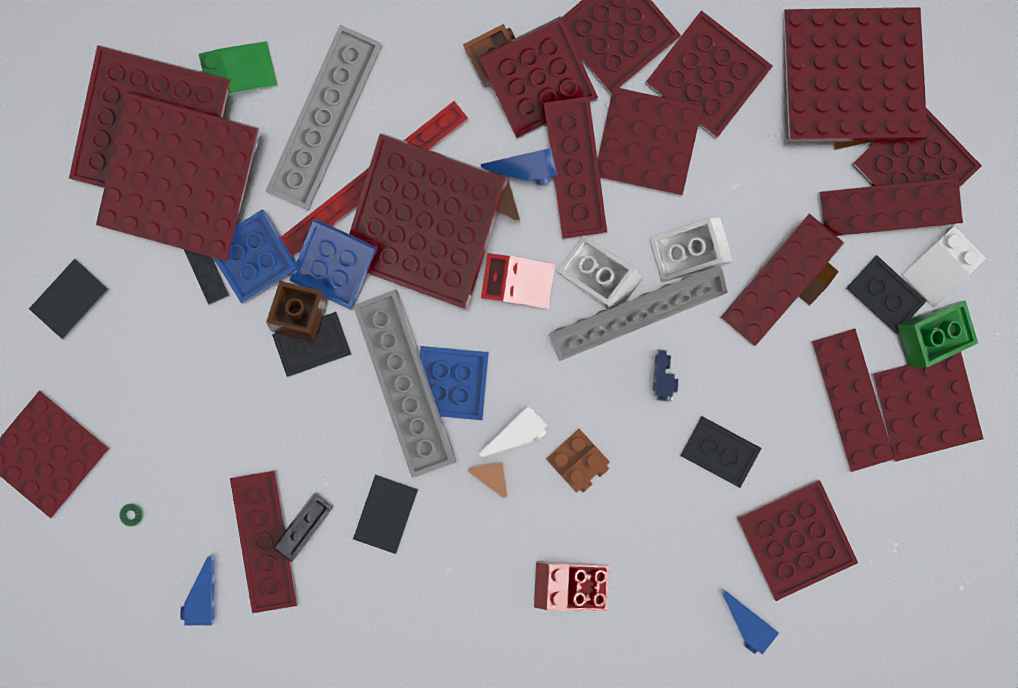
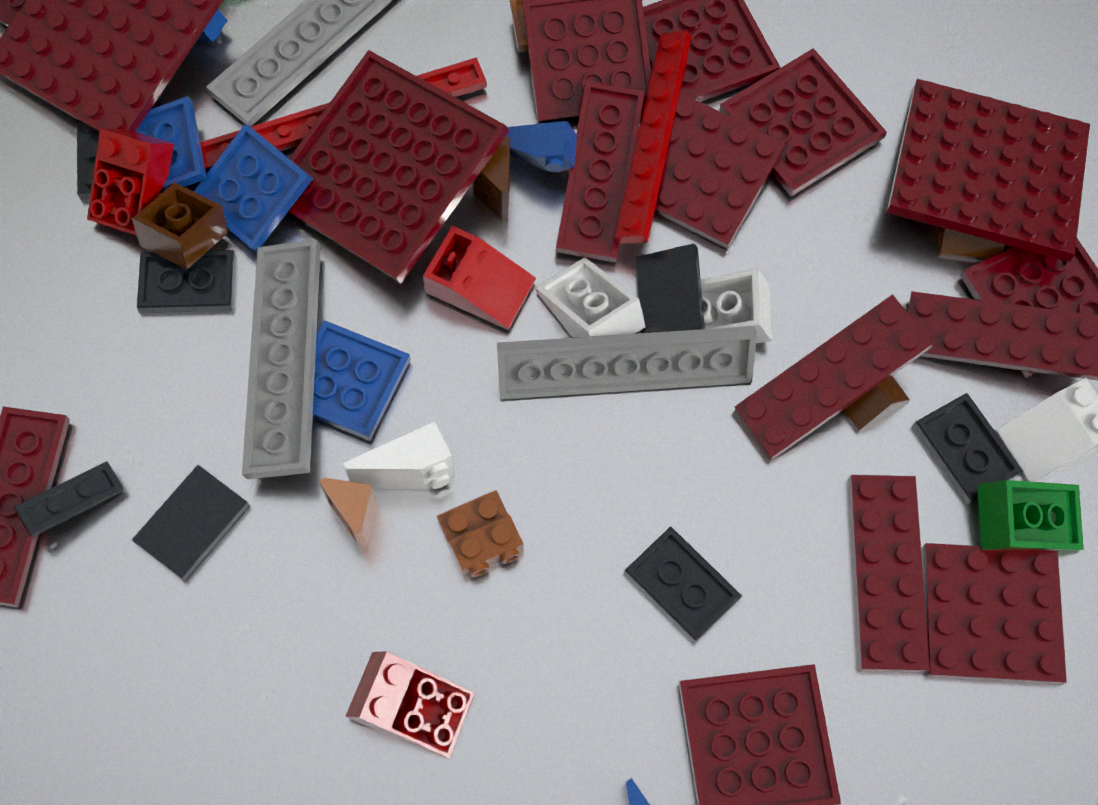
camera: 20 degrees right, 20 degrees down
dark blue plate [652,350,679,401] -> none
none -> red slope [87,128,174,235]
none -> red plate [615,30,692,244]
none -> black tile [636,243,705,333]

